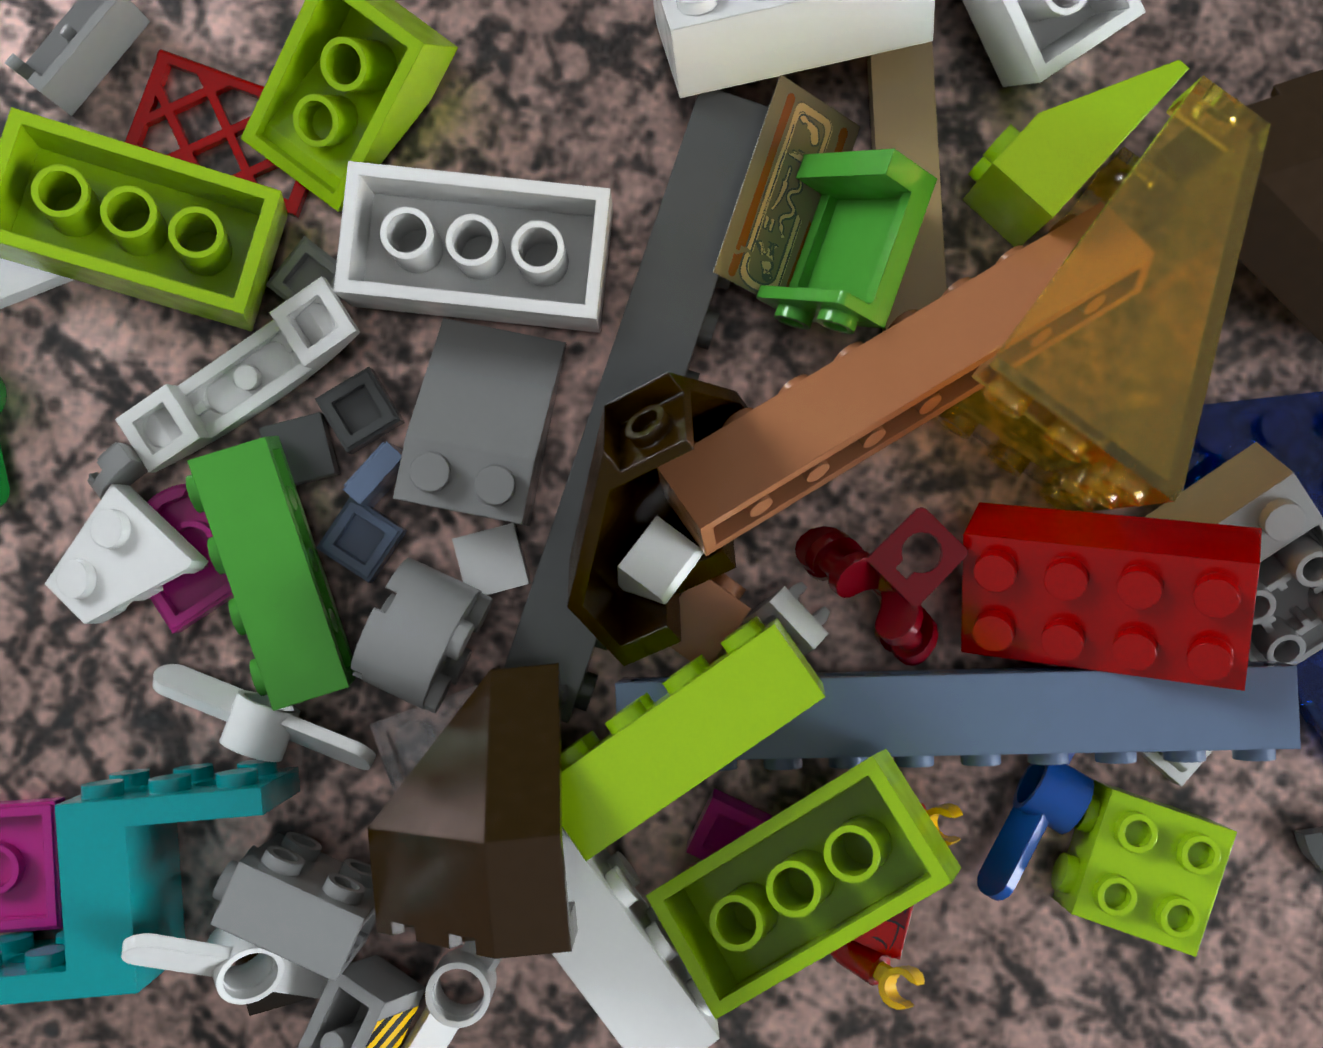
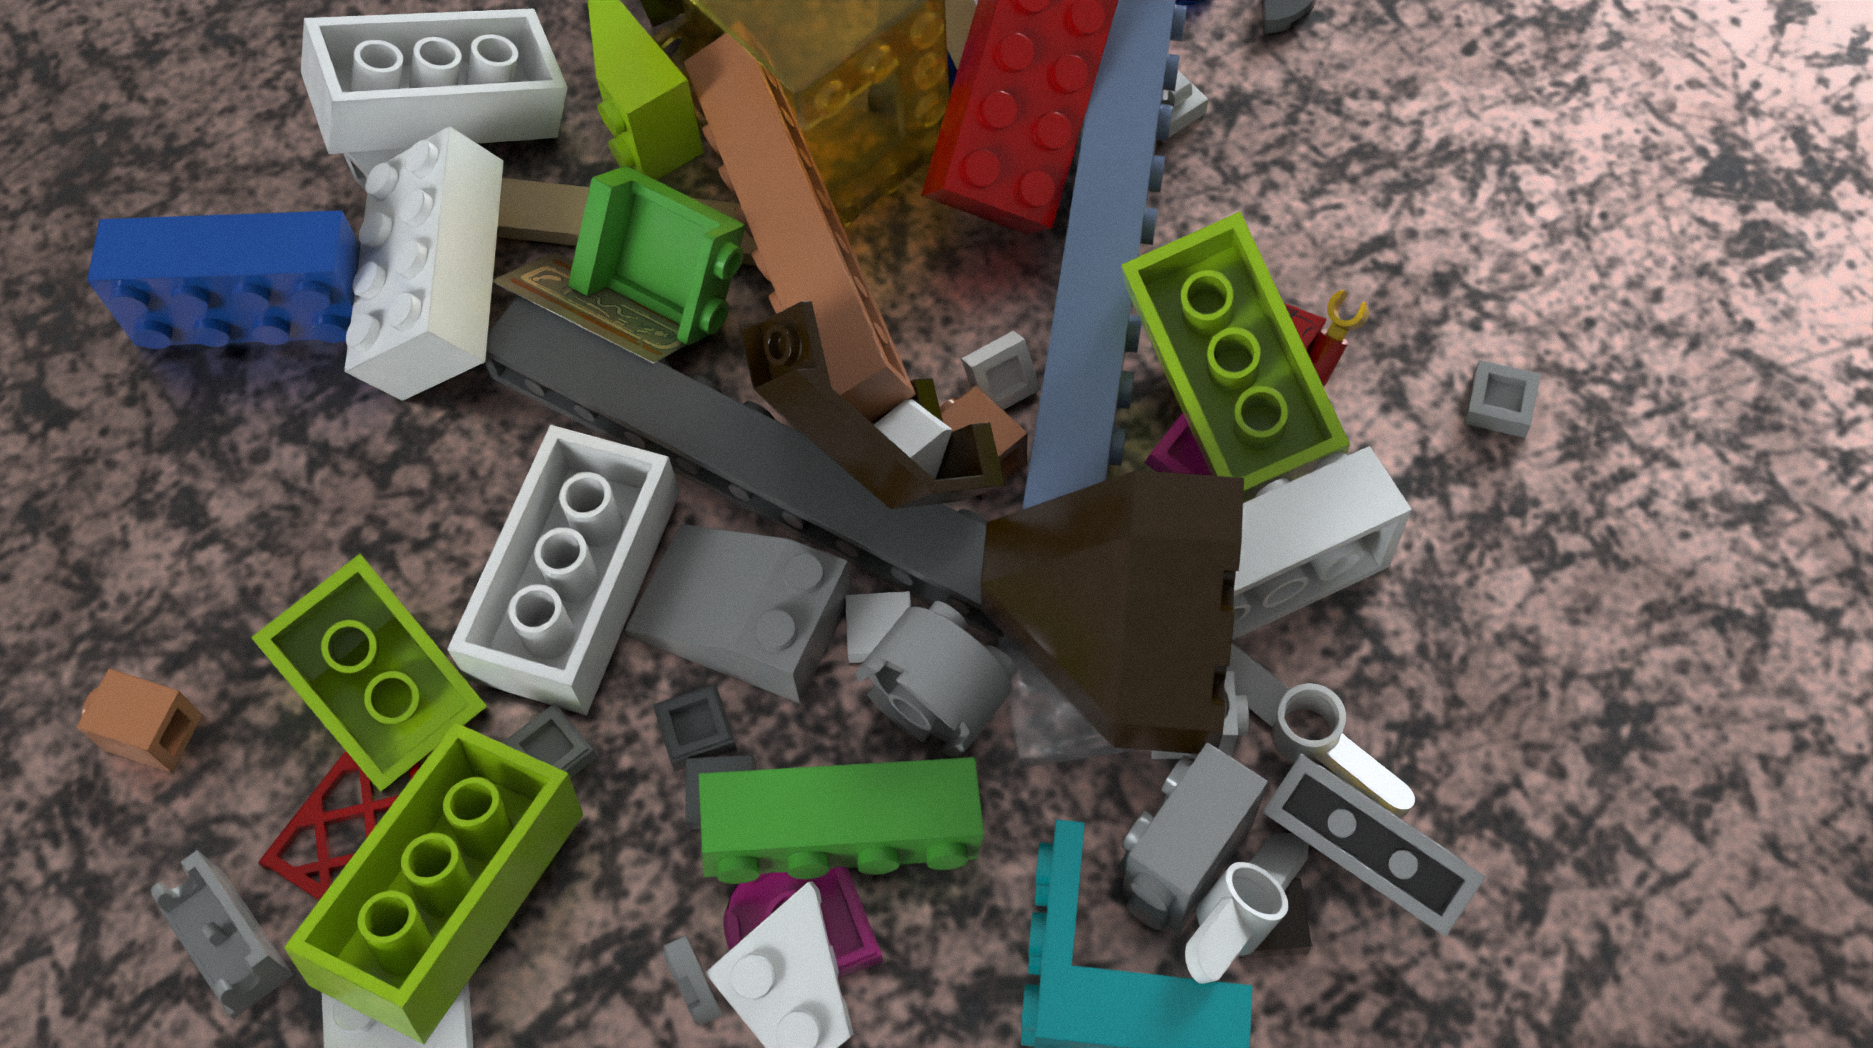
camera: 75 degrees left, 25 degrees down
white slope [115,276,360,473] -> none
white piece [153,664,376,770] -> none
sand blue tile [316,497,408,583] -> none
sand blue tile [343,442,403,508] -> none
lime brick [561,616,825,861] -> none
dark red piece [795,507,968,666] -> none
blue piece [977,753,1094,901] -> none
lime brick [1051,779,1237,957] -> none

